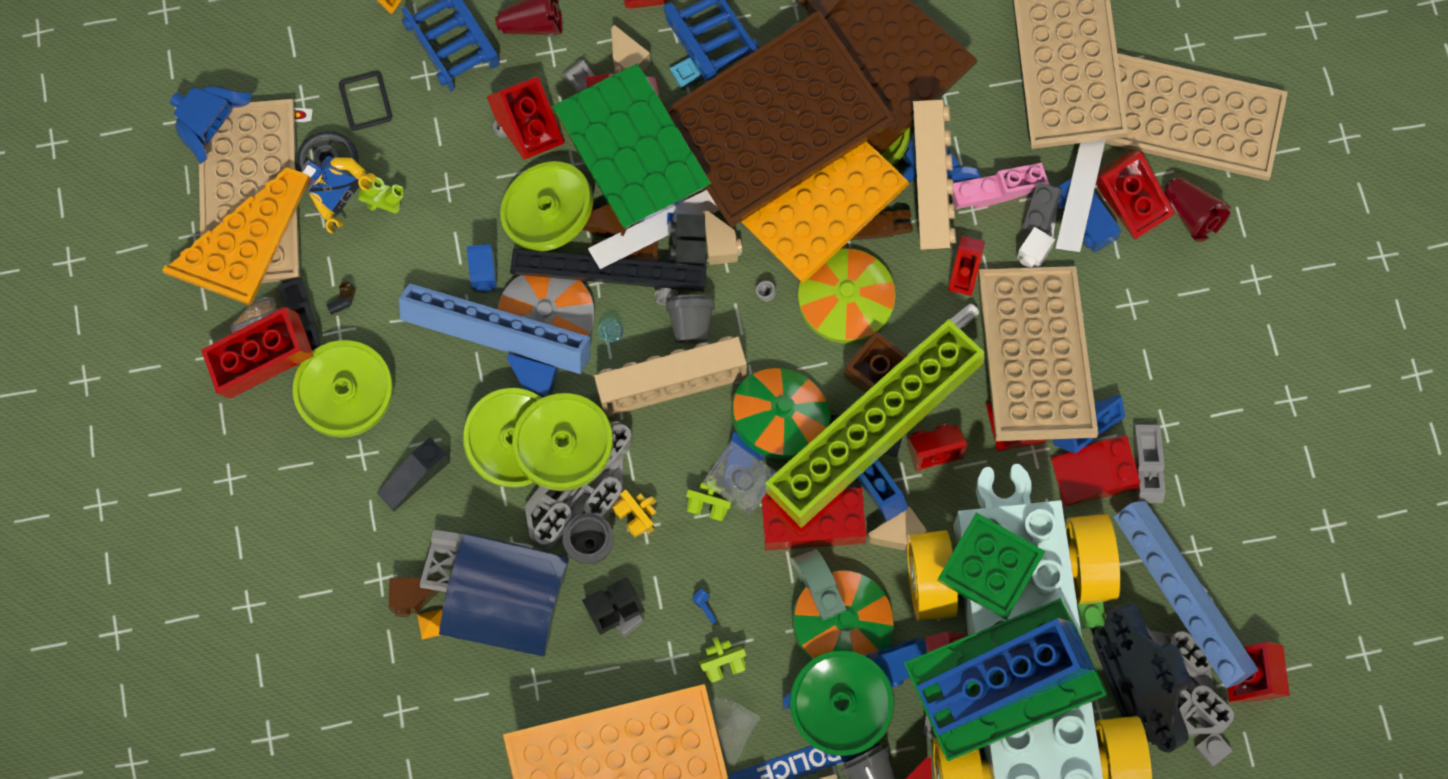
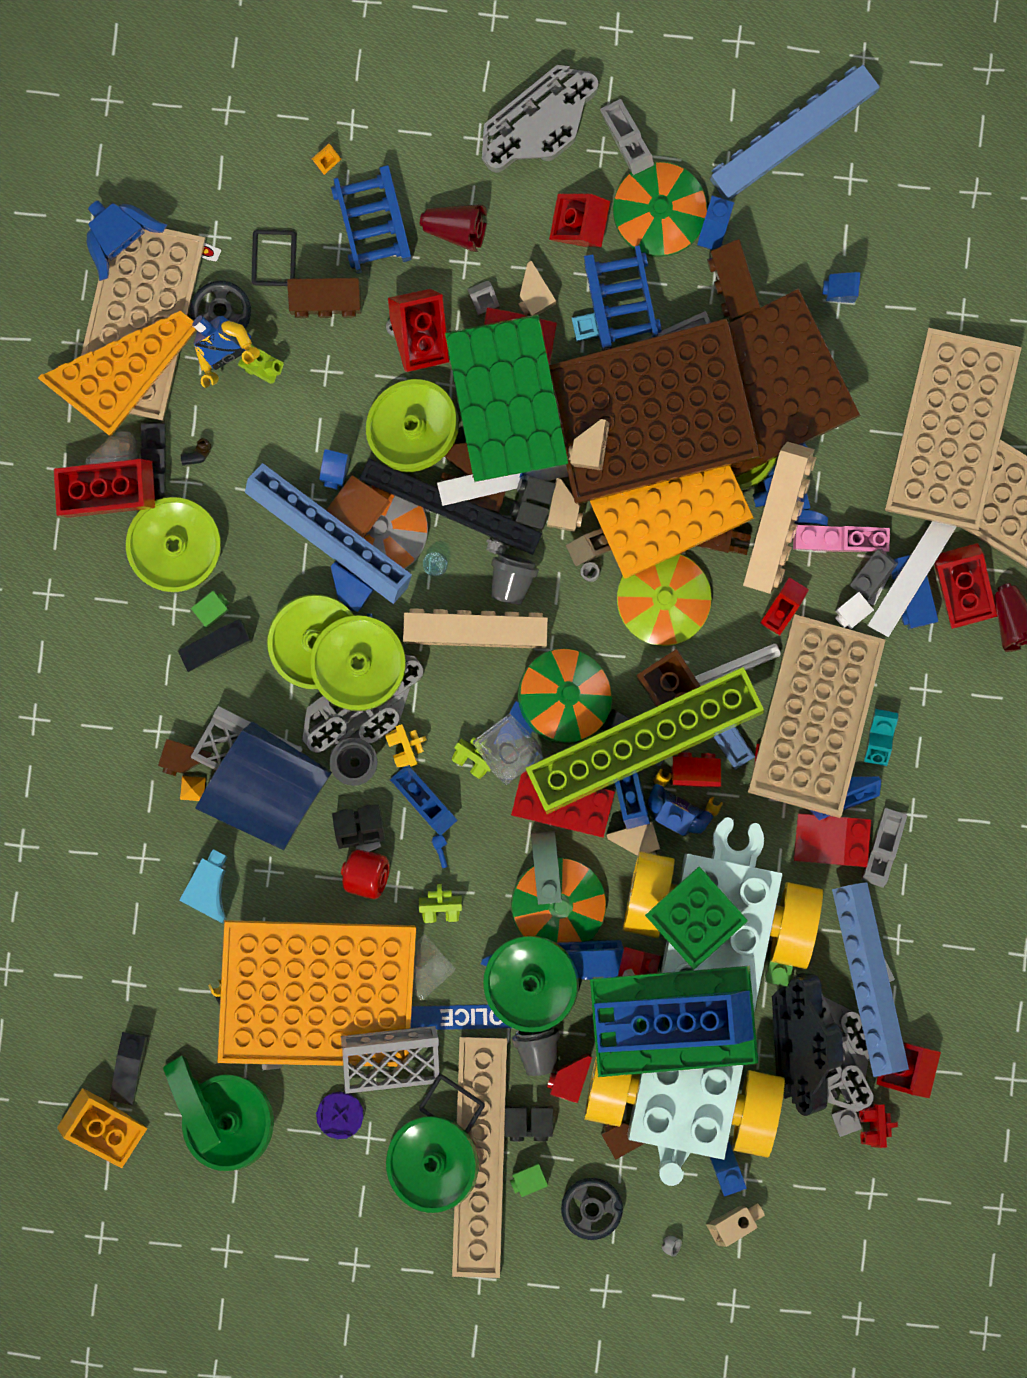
camera: 20 degrees right, 15 degrees up
none -> medium azure hips [179,849,227,924]
none -> bright green brick [191,591,230,628]
none -> reddish brown slope [287,278,361,318]
none -> dark orange slope [326,475,390,538]
none -> red head [341,849,390,899]
none -> blue slope [390,765,458,836]
none -> dark tan slope [566,528,612,566]
none -> tan slope [568,419,610,470]
none -> blue torso [648,769,723,836]
none -> medium blue tile [714,727,755,770]
none -> red hips [859,1104,898,1148]
none -> teal slope [864,709,899,766]

